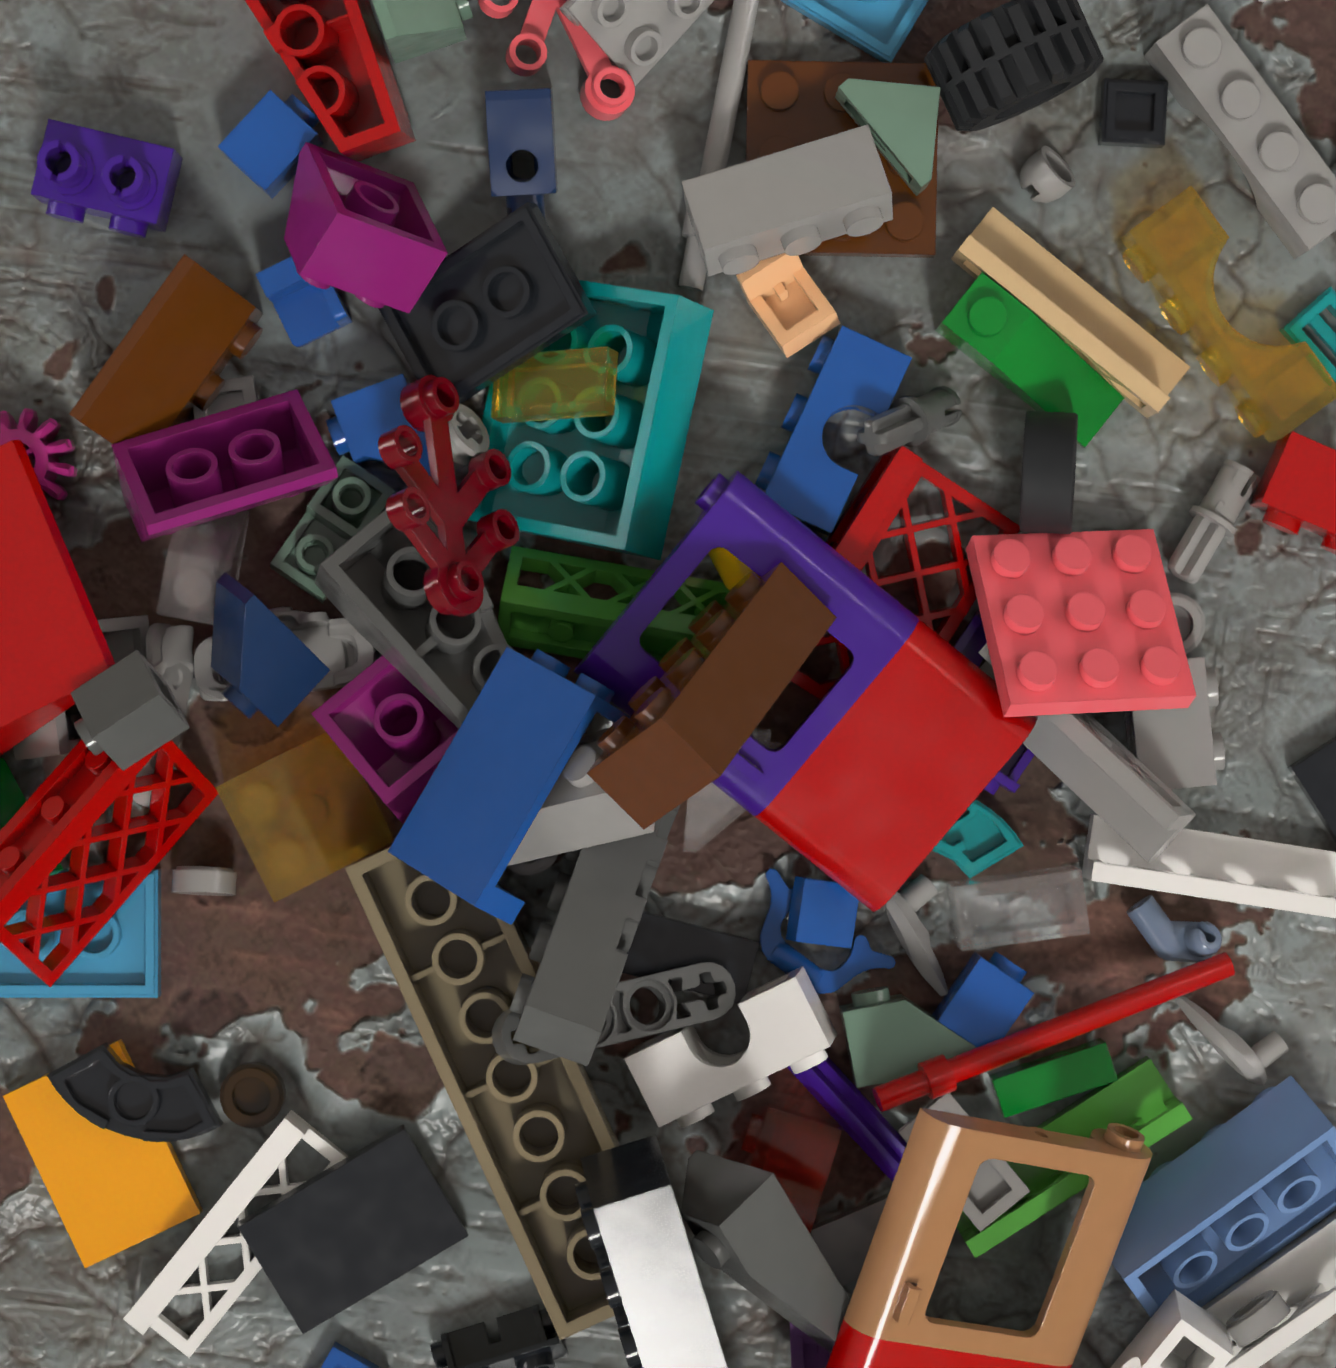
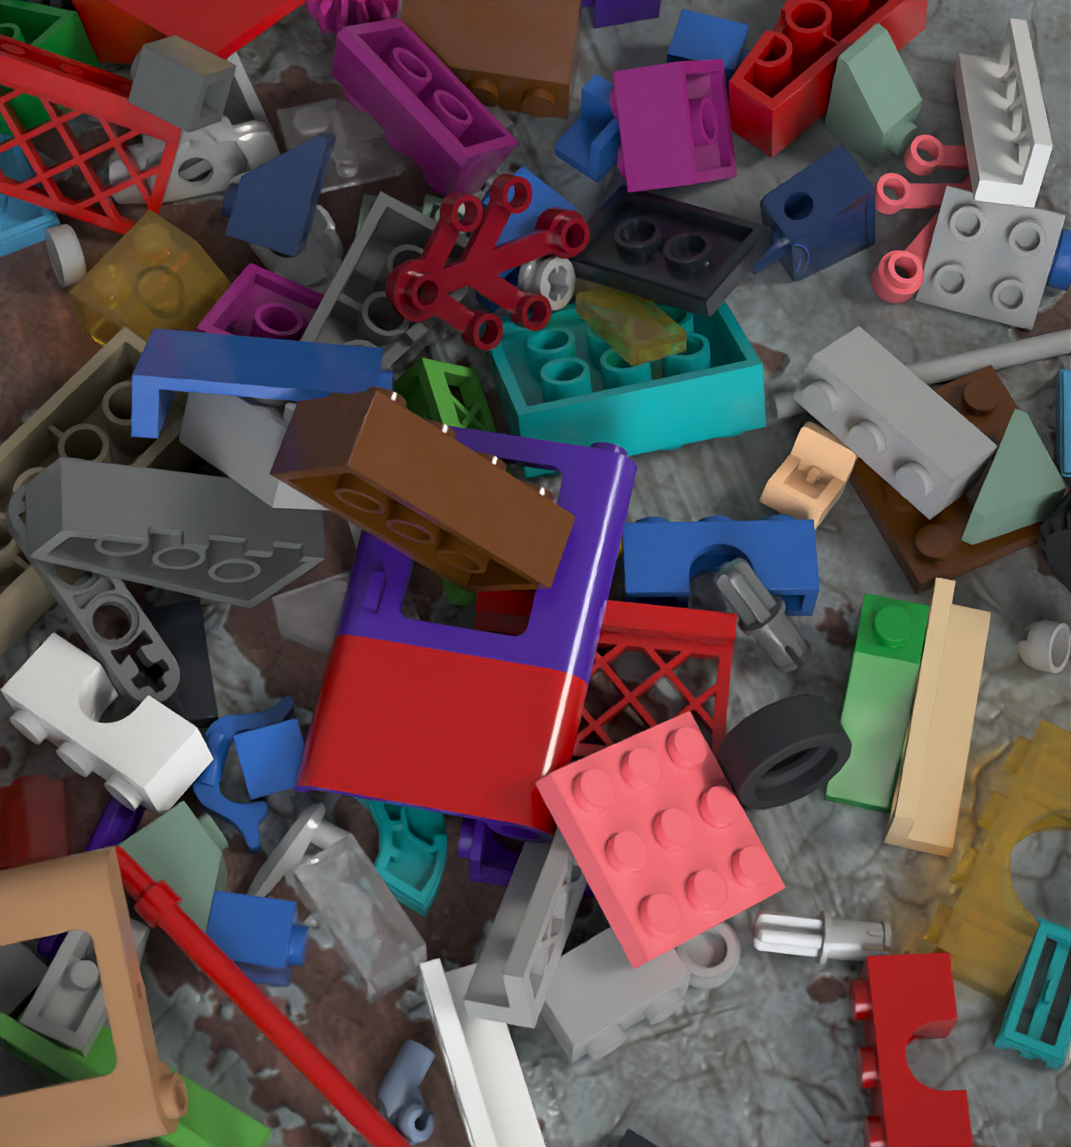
camera: 60 degrees right, 25 degrees down
green piece [988,1038,1118,1118] -> none

